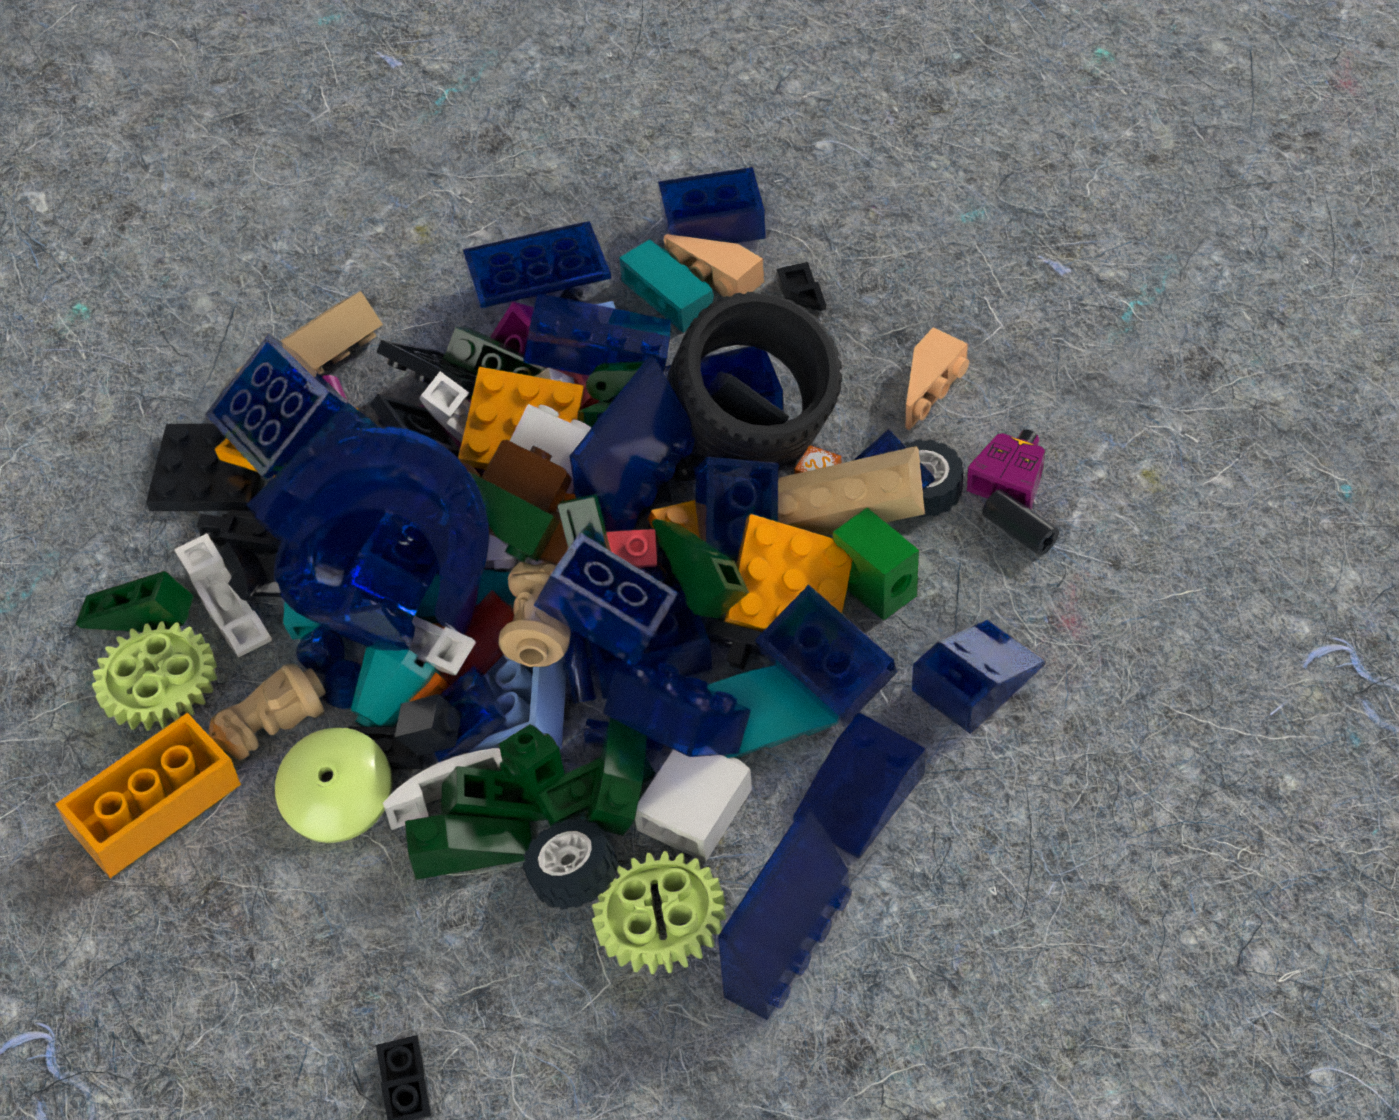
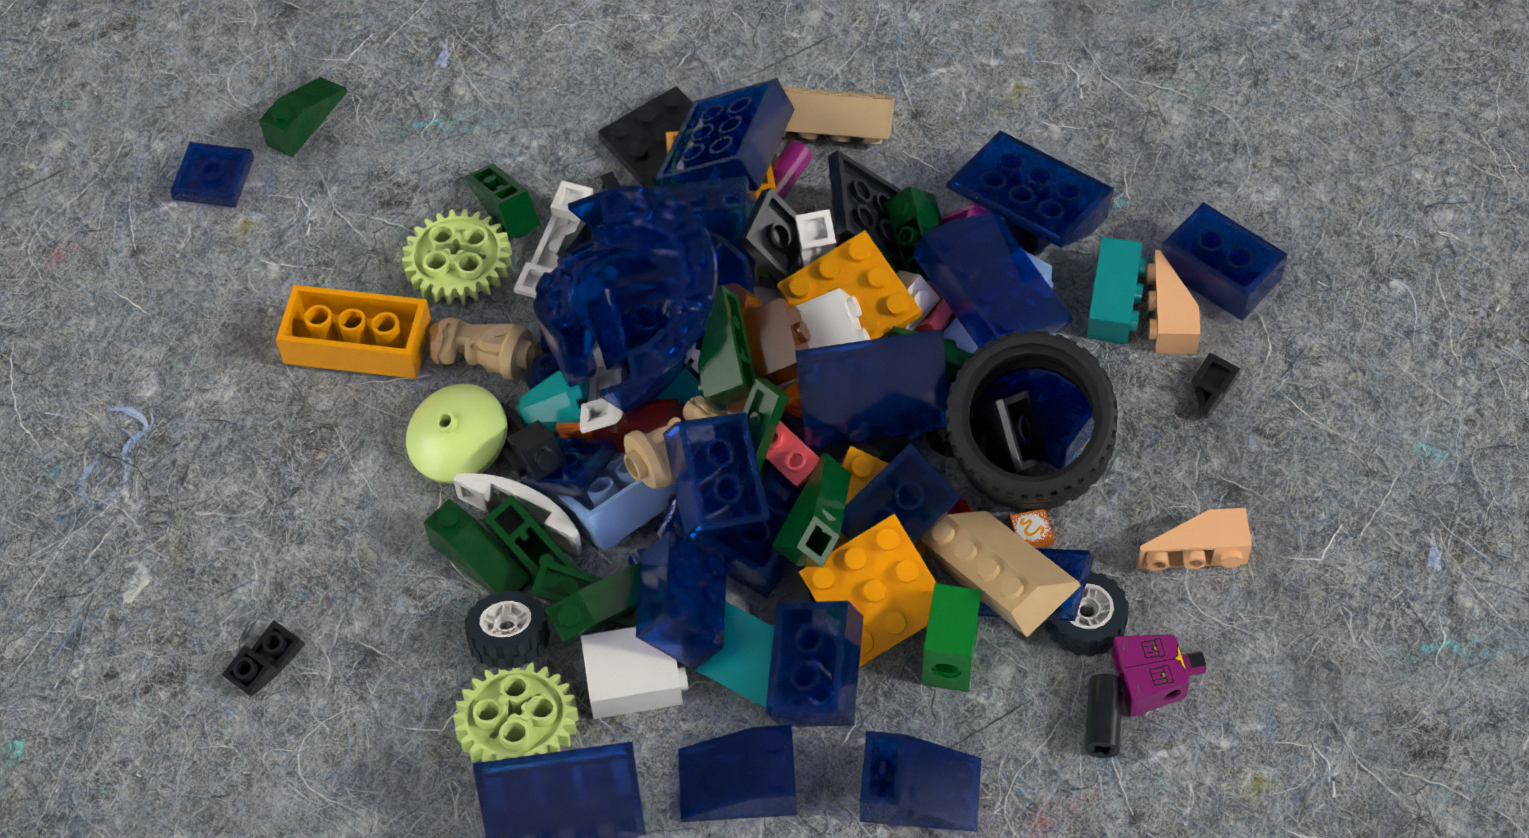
camera: 50 degrees right, 5 degrees up
dark green brick [498,724,565,796] -> none
dark green leg [586,361,656,405] -> none

